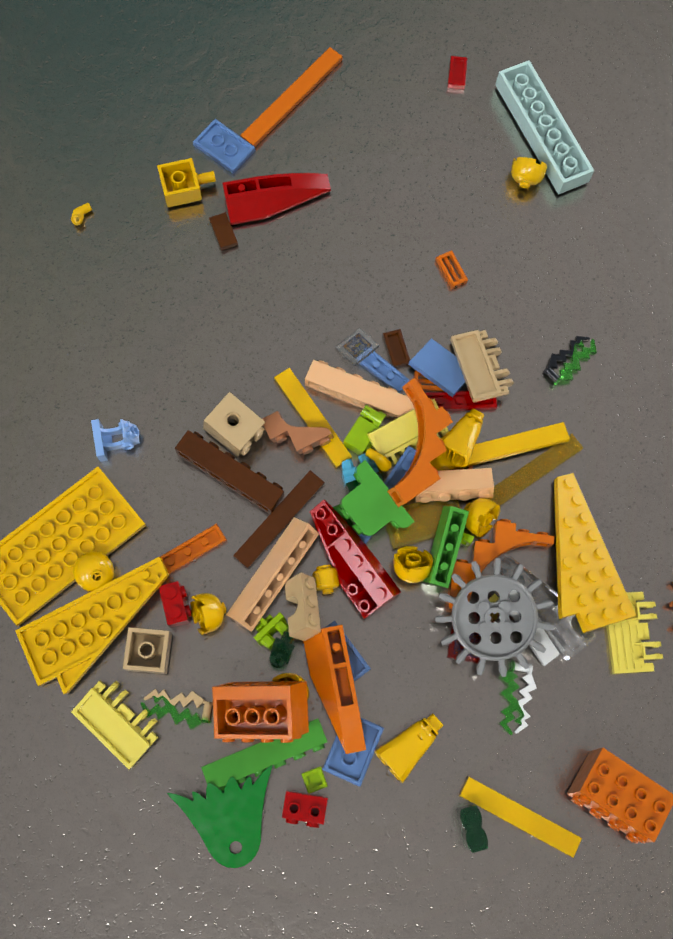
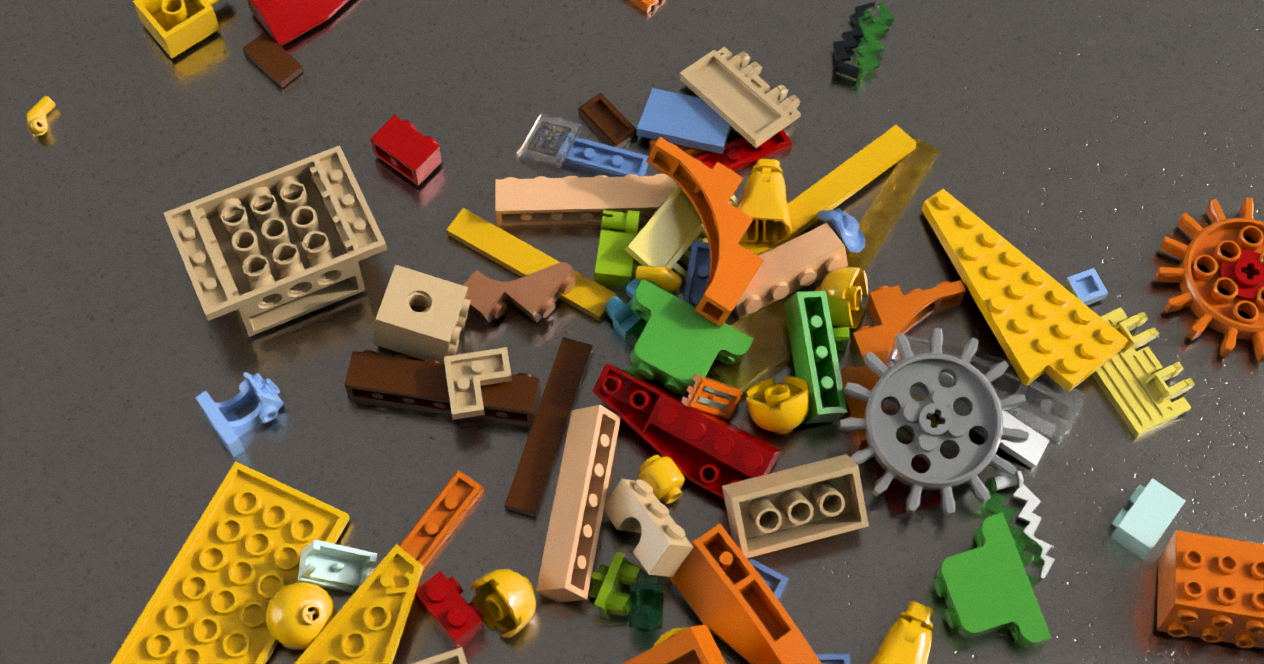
camera: 20 degrees left, 10 degrees down
none -> tan wedge [163,145,387,337]
none -> light aqua hinge [297,540,377,593]
none -> red brick [370,115,442,186]
none -> tan plate [444,347,512,420]
none -> orange tile [681,374,743,420]
none -> tan brick [722,454,869,558]
none -> medium blue hat [816,208,866,253]
none -> bright green brick [933,512,1051,648]
none -> light blue plate [1064,268,1108,306]
none -> light aqua brick [1110,478,1186,560]

